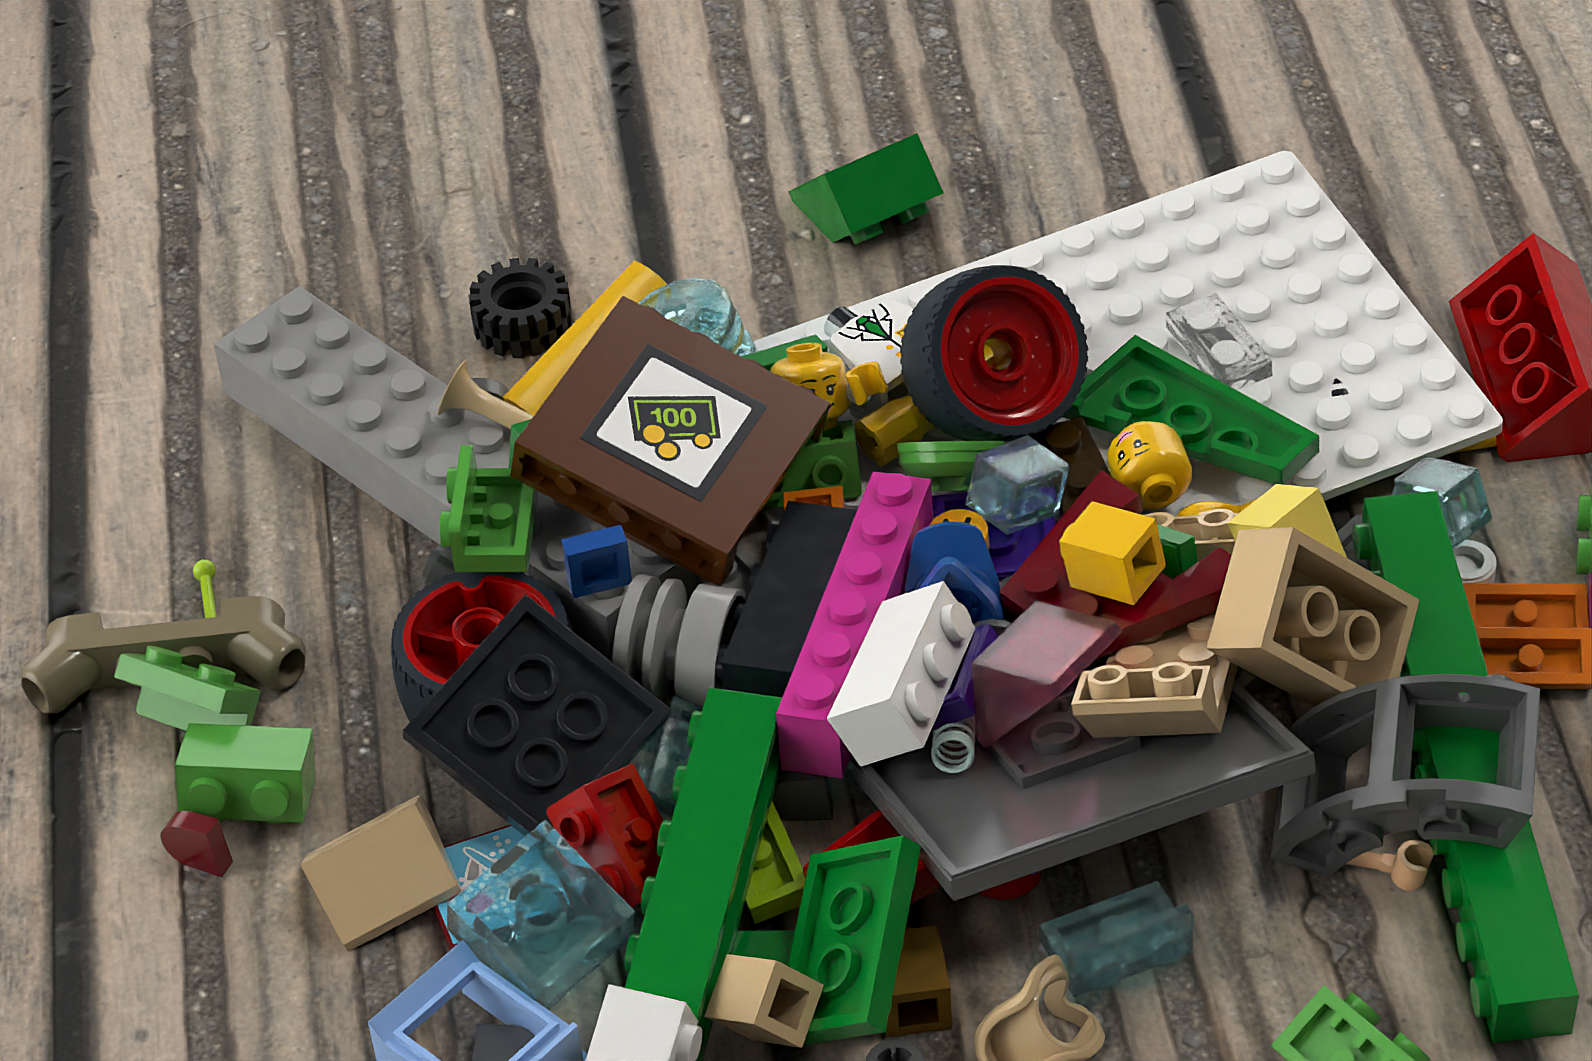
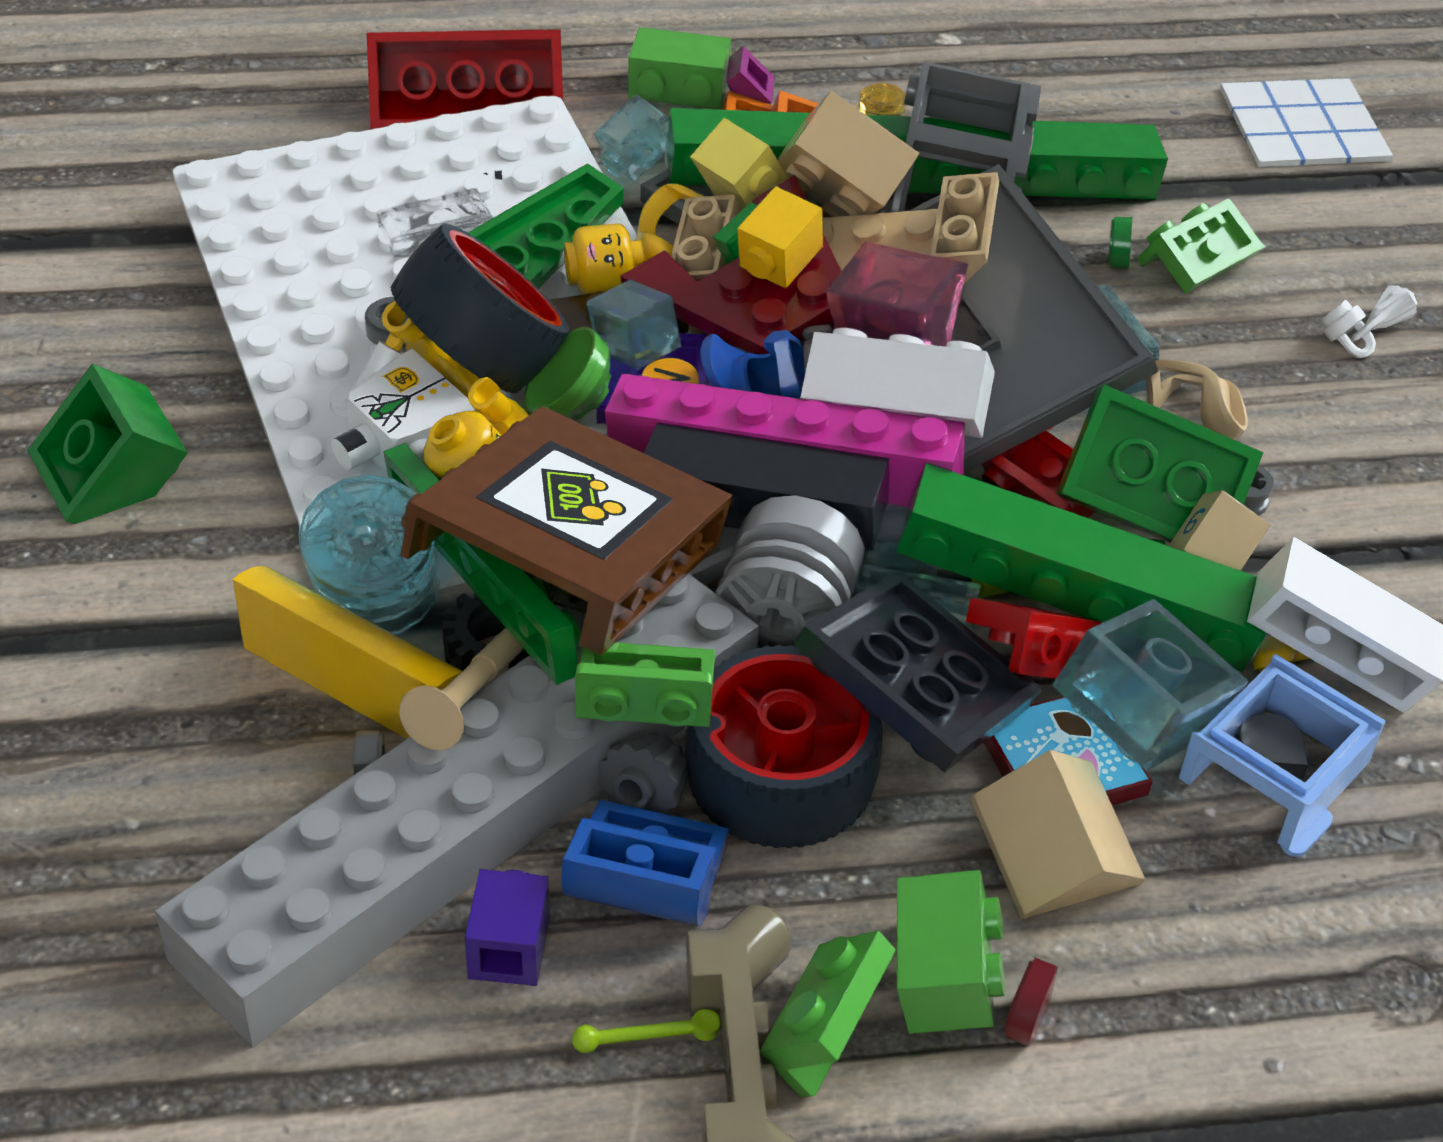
camera: 95 degrees left, 0 degrees up
black tyre [468,258,573,358] -> none
blue plate [561,525,632,599] -> none
none -> dark purple brick [465,869,550,986]
none -> blue brick [562,799,729,927]
none -> green tile [1108,217,1132,269]

